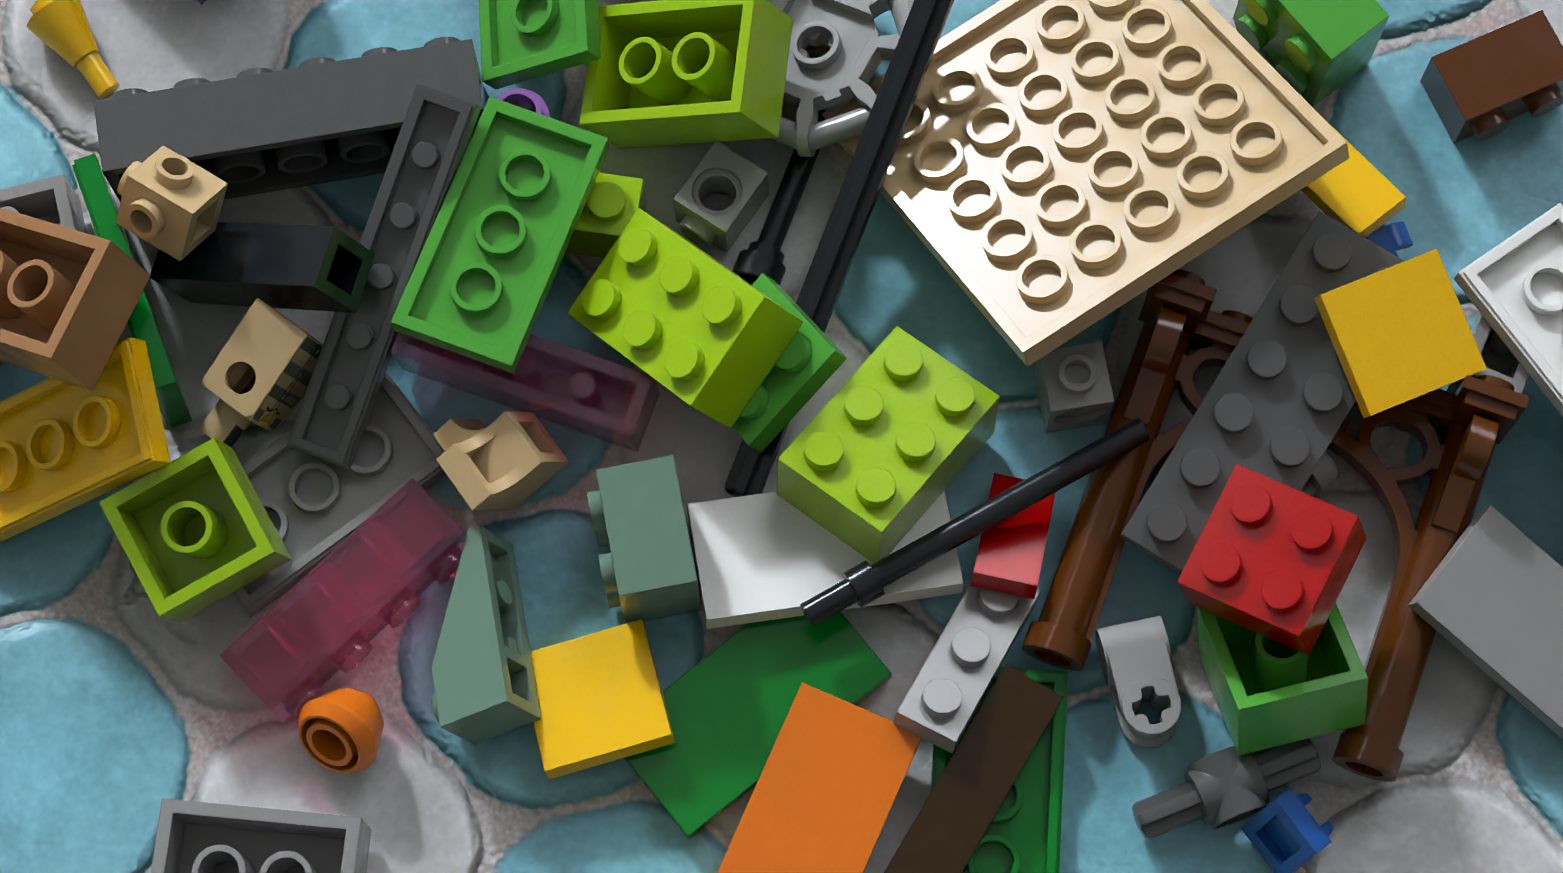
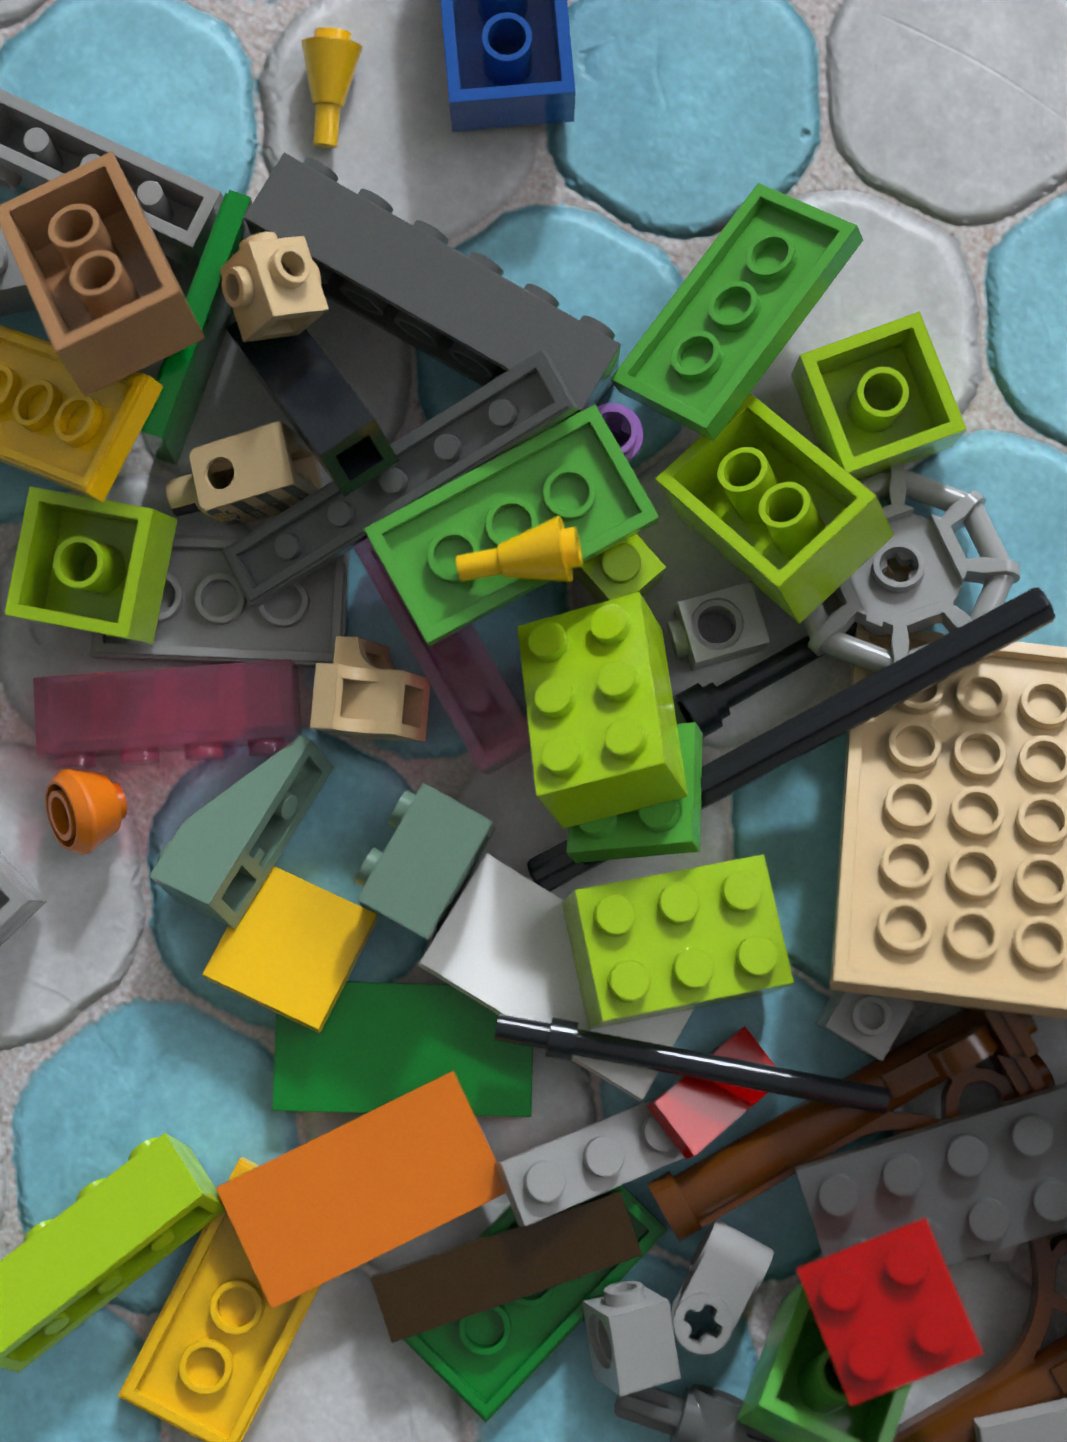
camera: 40 degrees right, 10 degrees up
none -> yellow cone [456,516,583,582]
none -> light grey brick [582,1281,681,1396]

